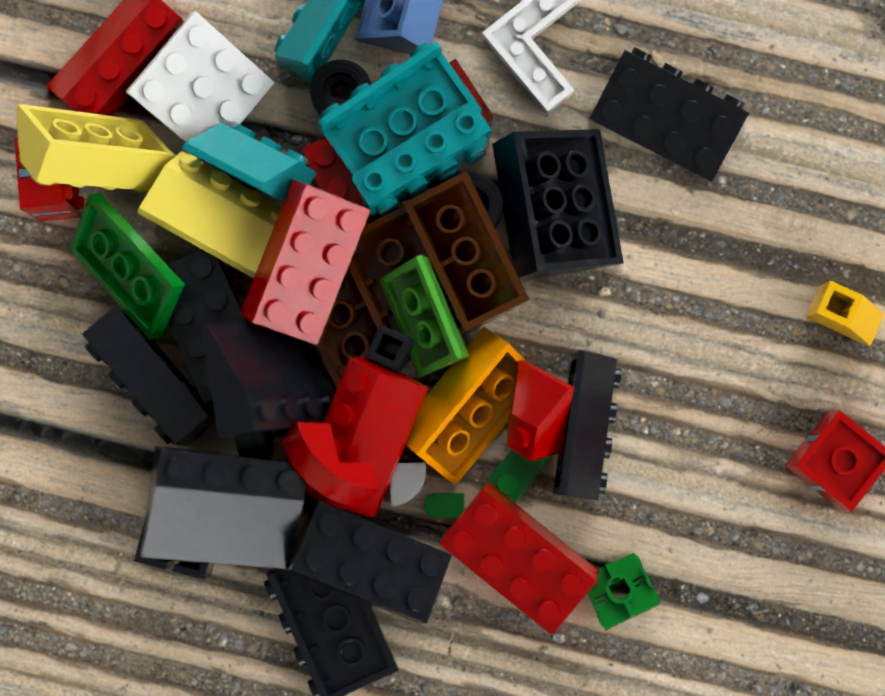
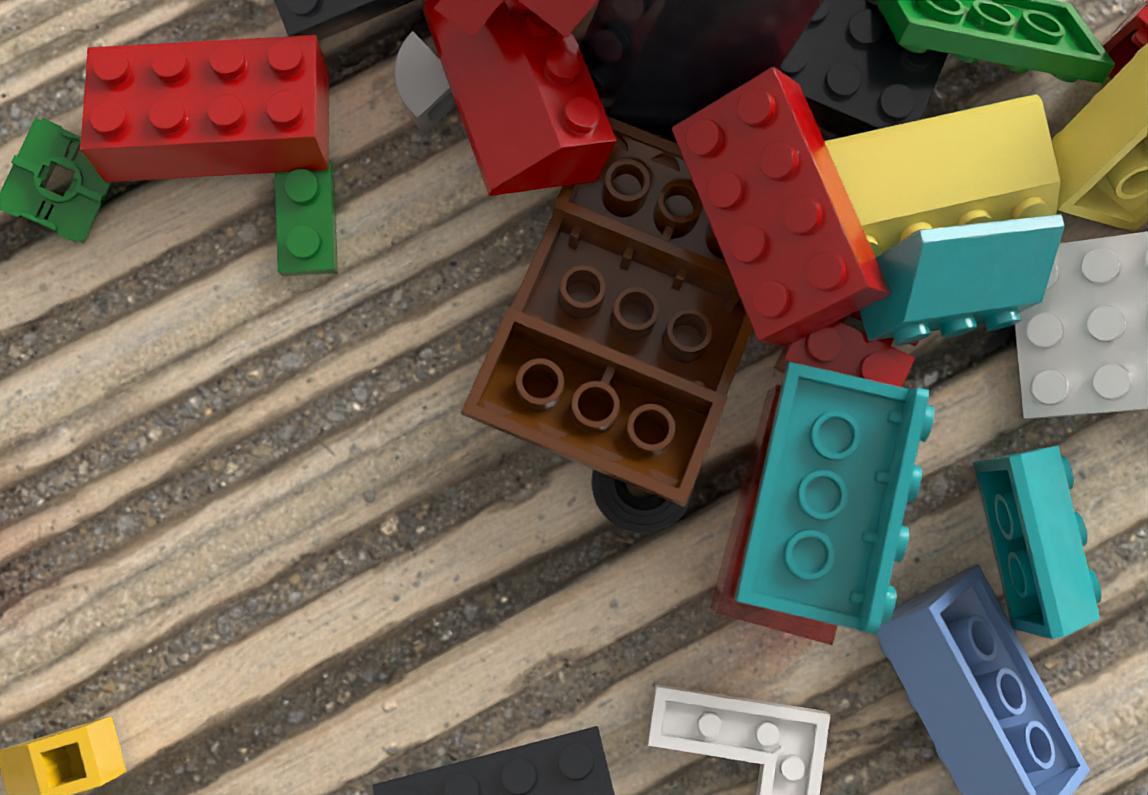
camera: 145 degrees right, 0 degrees up
black tyre [310,59,372,118] -> none
teal bracket [352,102,491,220] -> none
black brick [365,324,414,373] -> none
bright green slope [379,255,470,378] -> none
light orange slope [405,327,525,486] -> none
green piece [424,493,464,518] -> none
black slope [492,129,624,279] -> none
red slope [507,360,574,461] -> none
black slope [553,350,622,500] -> none

